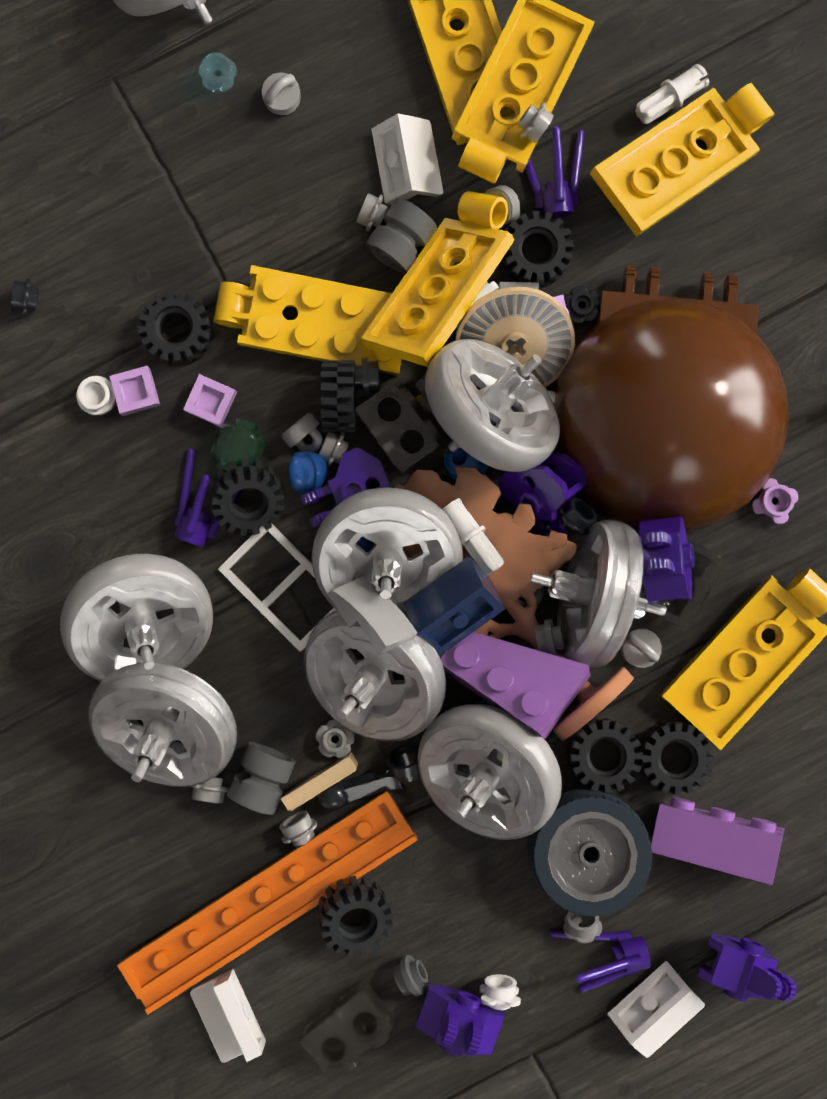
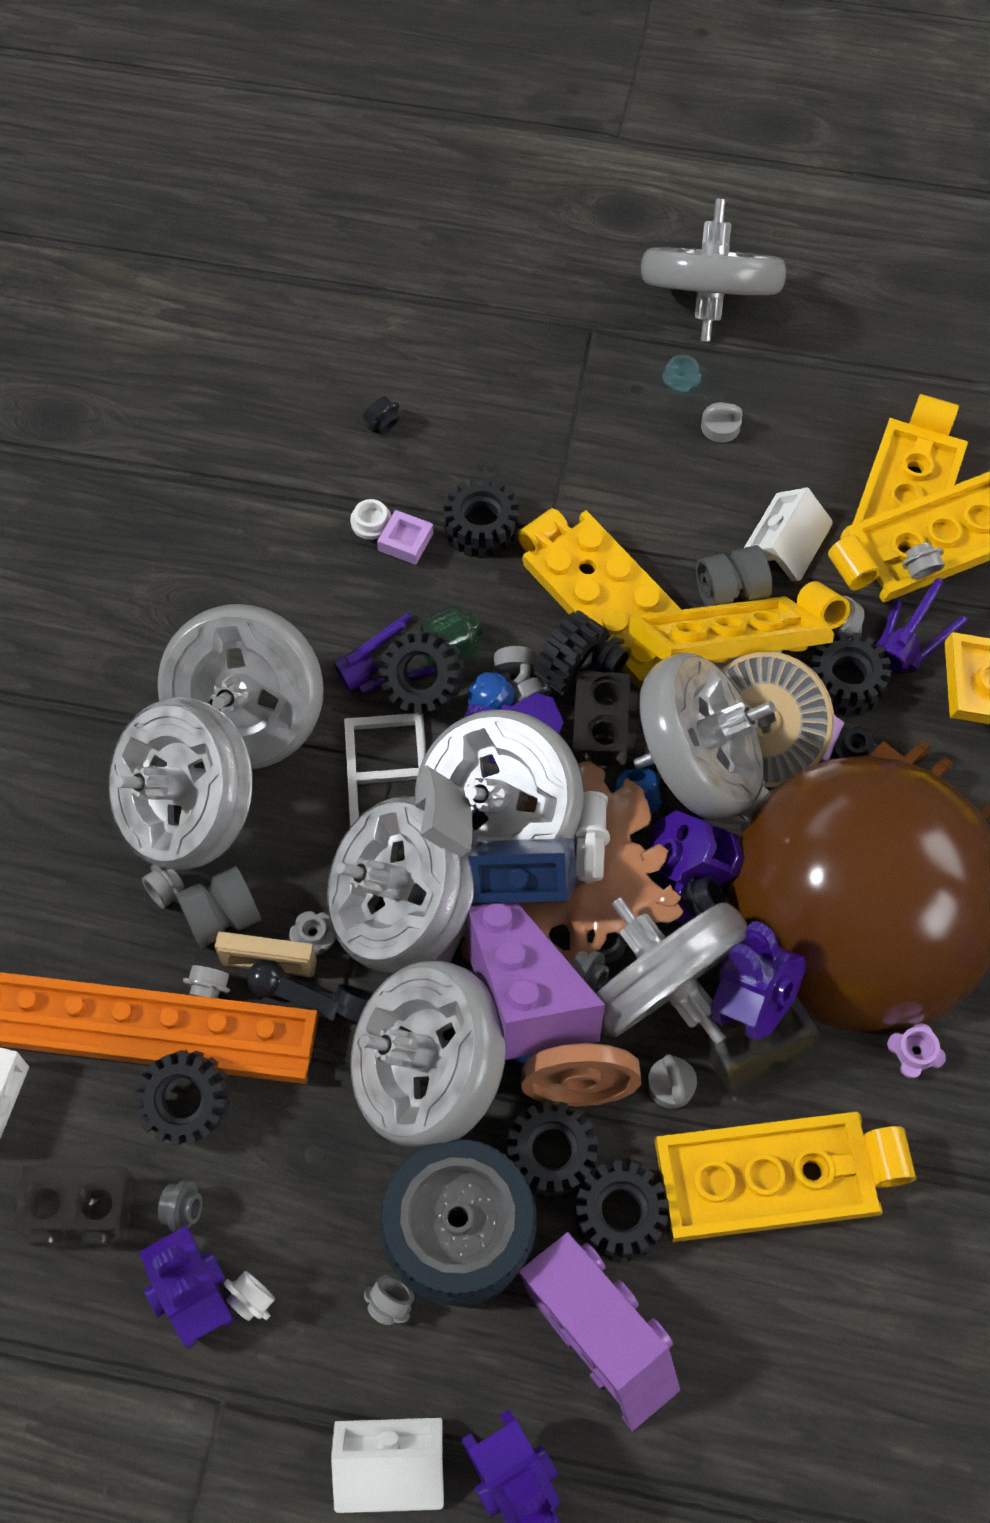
camera: 45 degrees right, 25 degrees down
lavender plate [183,374,237,427] -> none
light grey plate [356,193,388,232] -> none
dark purple plant [549,930,651,993] -> none

